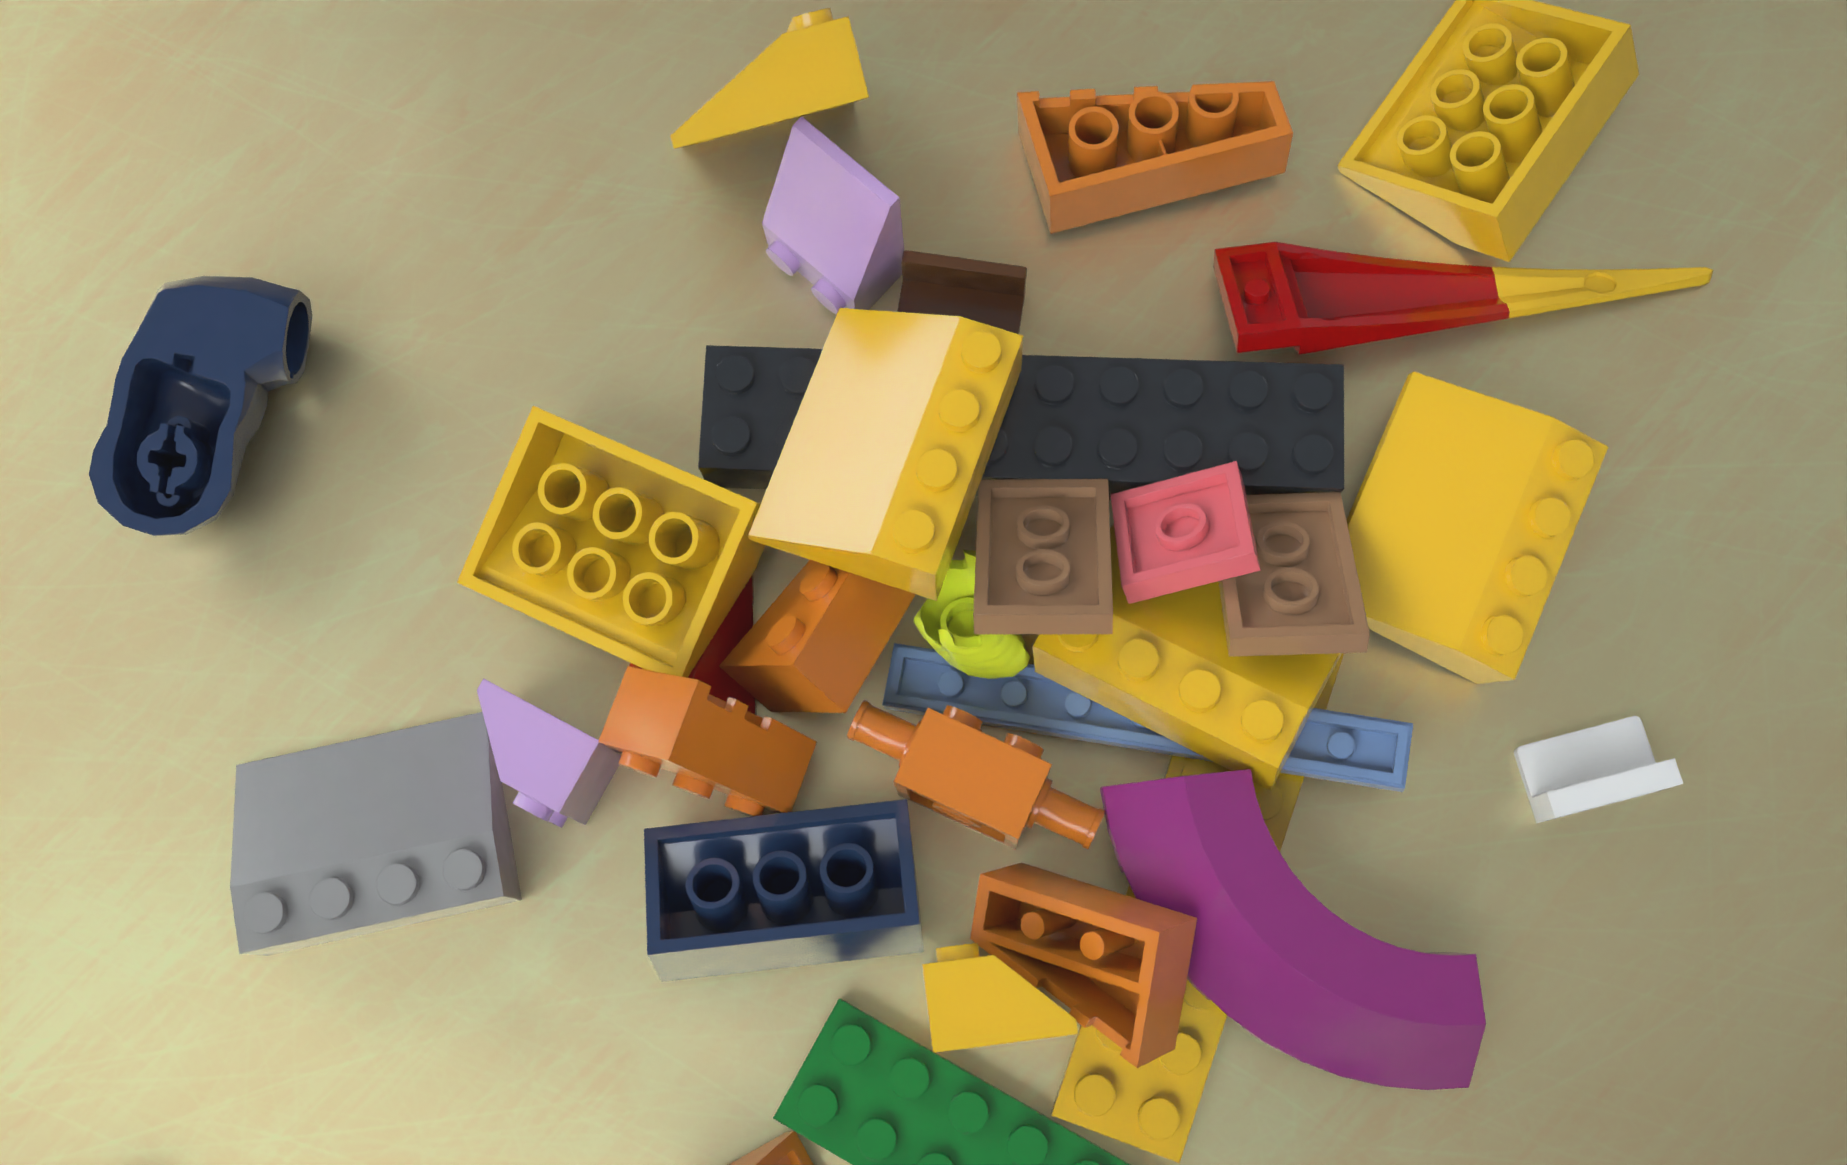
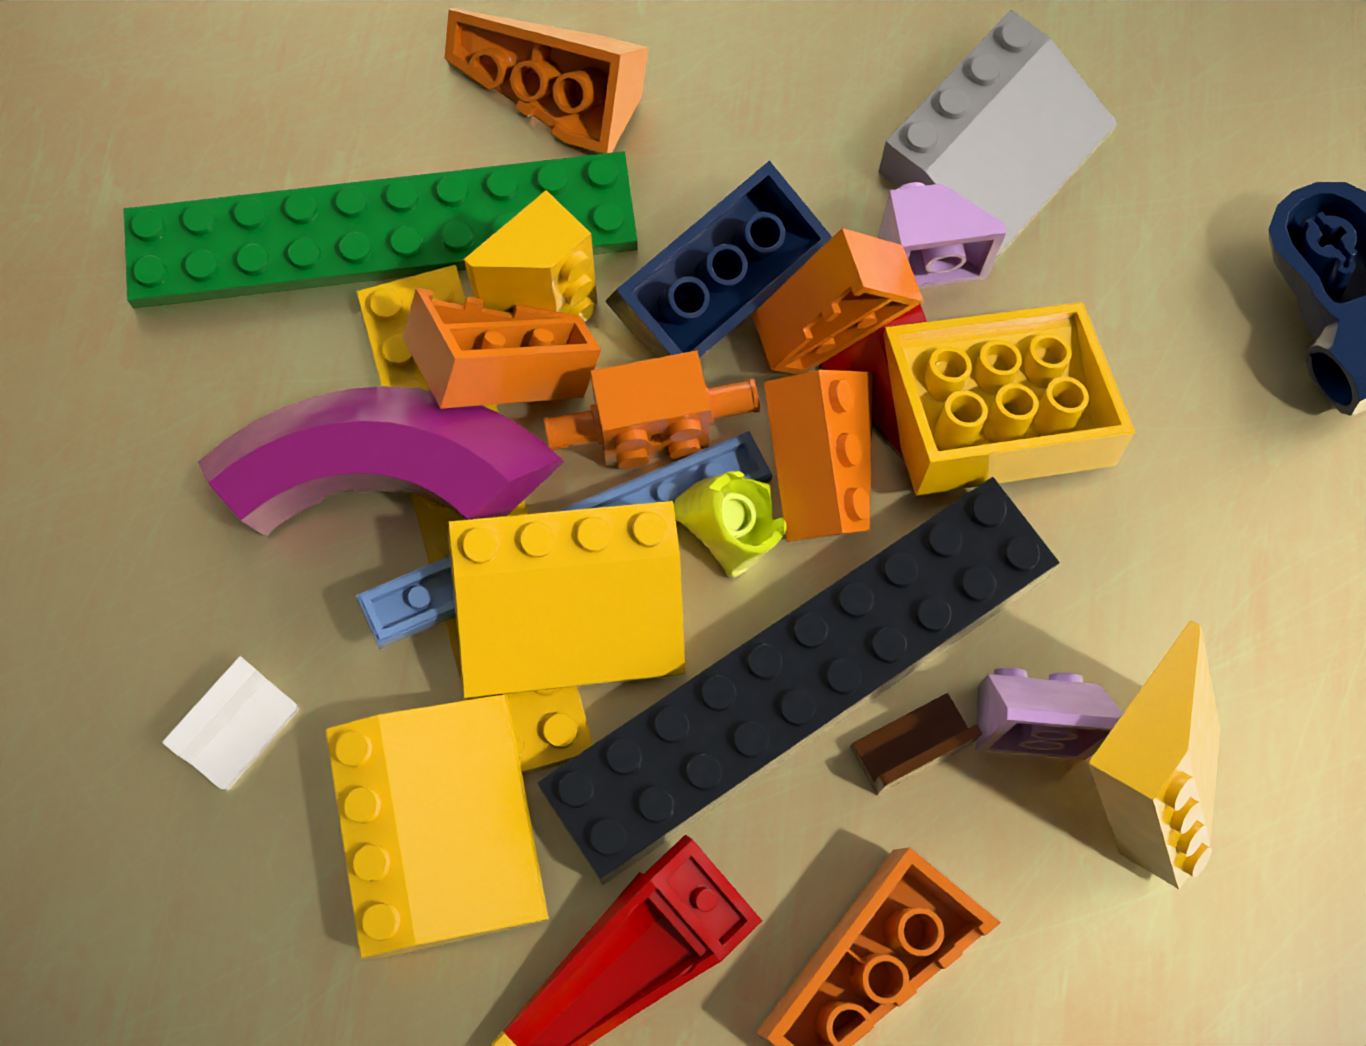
camera: 135 degrees right, 5 degrees down
yellow slope [748,308,1023,601] -> none
medium nougat plate [973,479,1113,634] -> none
coral plate [1110,461,1261,604] -> none
medium nougat plate [1218,492,1370,657] -> none

